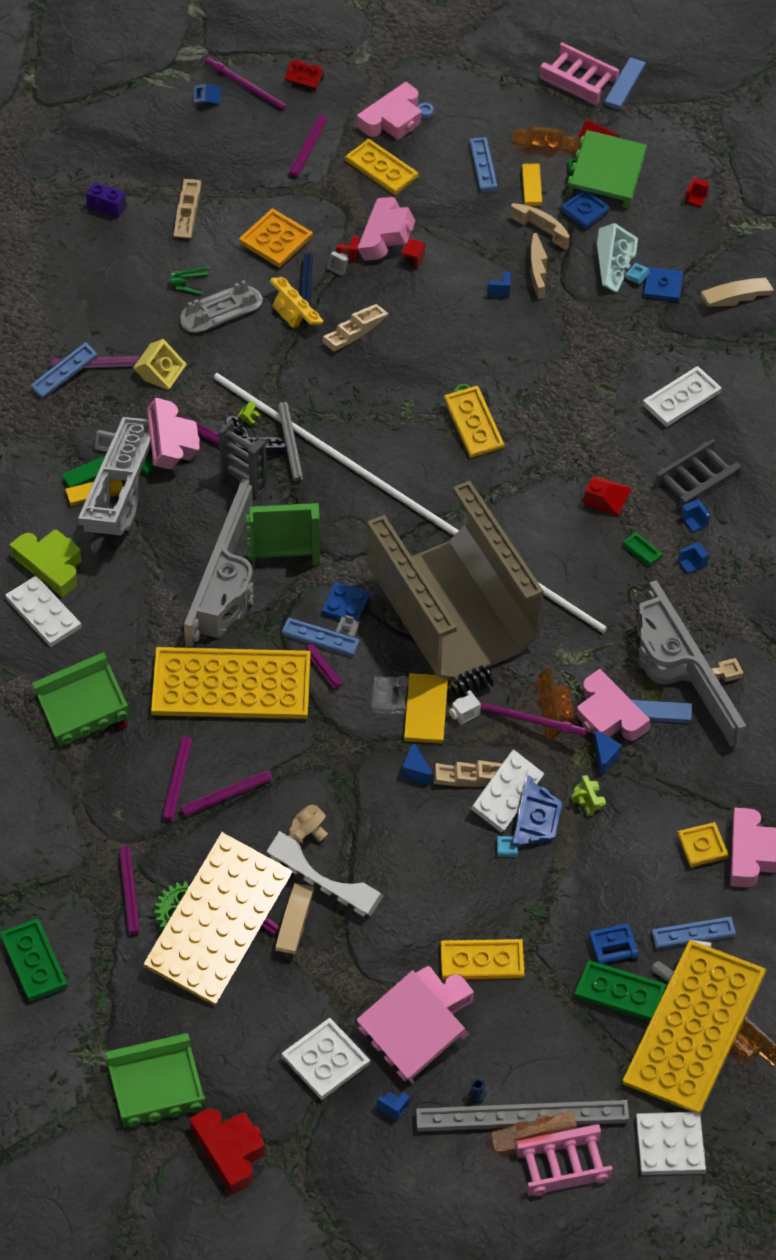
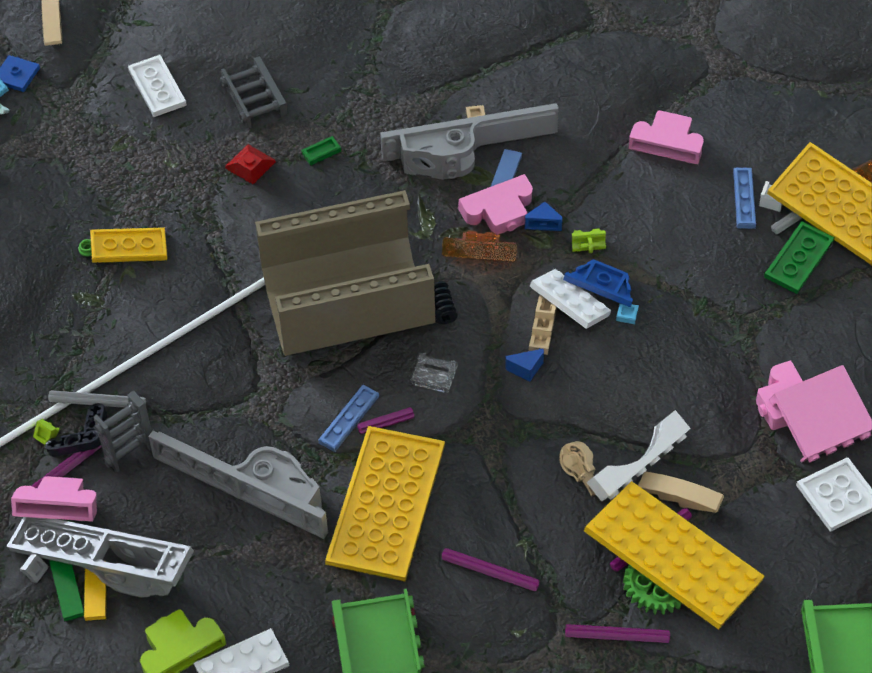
camera: 75 degrees left, 0 degrees up
magenta axle [180,770,272,817] -> none
bright green panel [246,503,320,568] -> none
blue plate [322,582,371,622] -> none
light grey tile [336,615,360,638] -> none
yellow tile [404,673,448,744] -> none
yellow tile [441,939,524,980] -> none
white brick [449,691,481,725] -> none
magenta bar [480,702,587,736] -> none
blue plate [589,923,639,965] -> none
yellow plate [677,822,729,868] -> none
blue panel [678,542,708,574] -> none
blue panel [681,499,710,532] -> none

